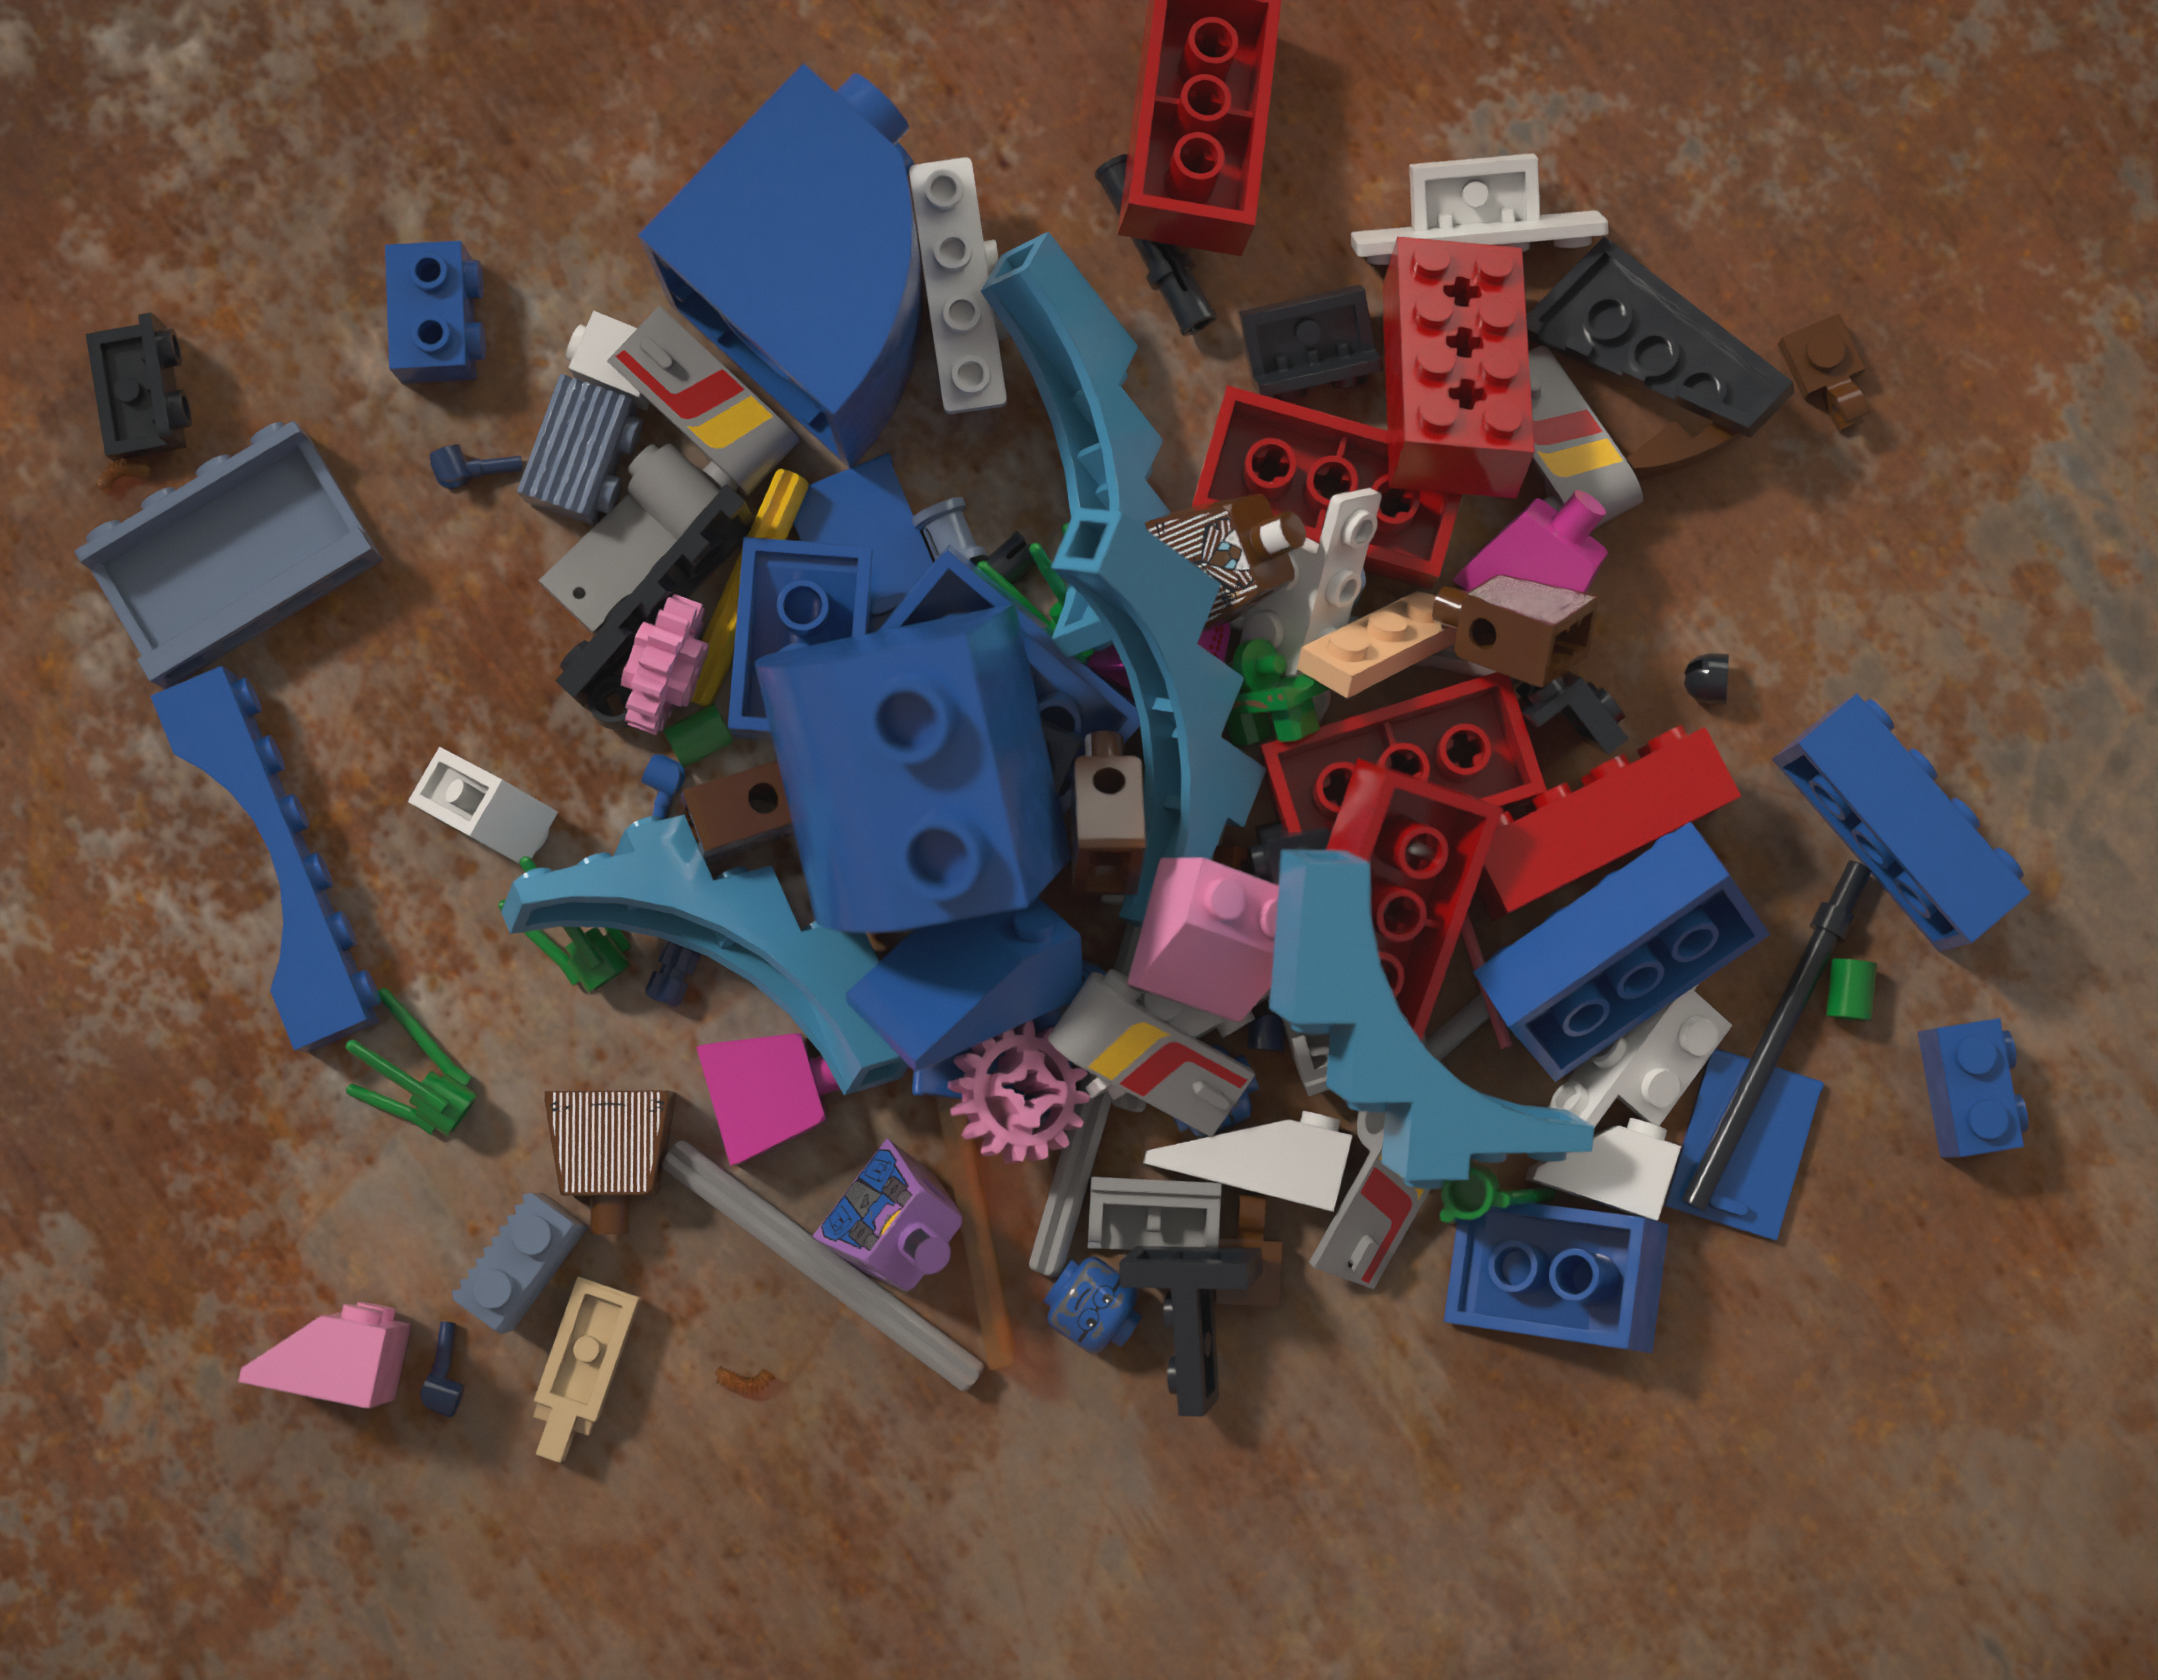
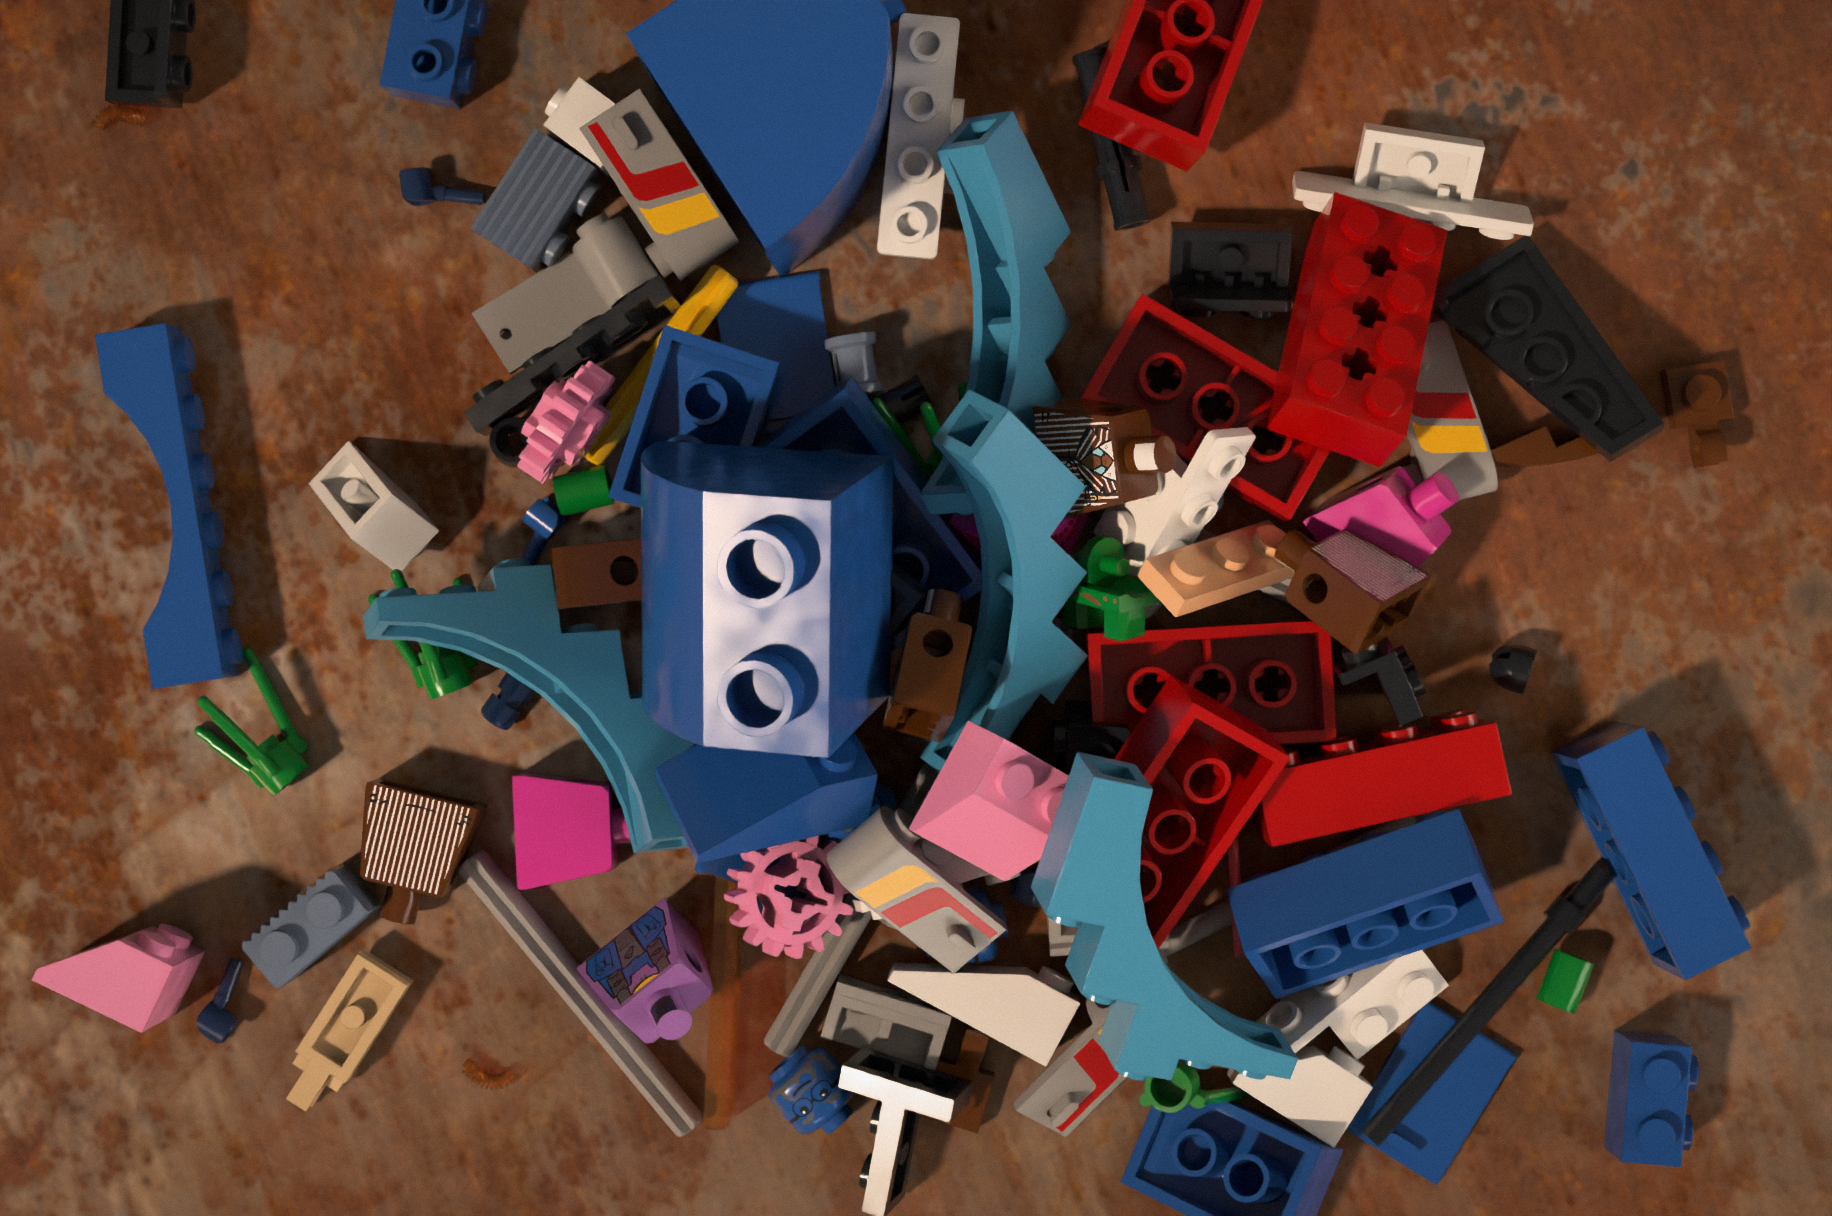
camera: 10 degrees right, 5 degrees up
sand blue panel [74,421,384,689] -> none

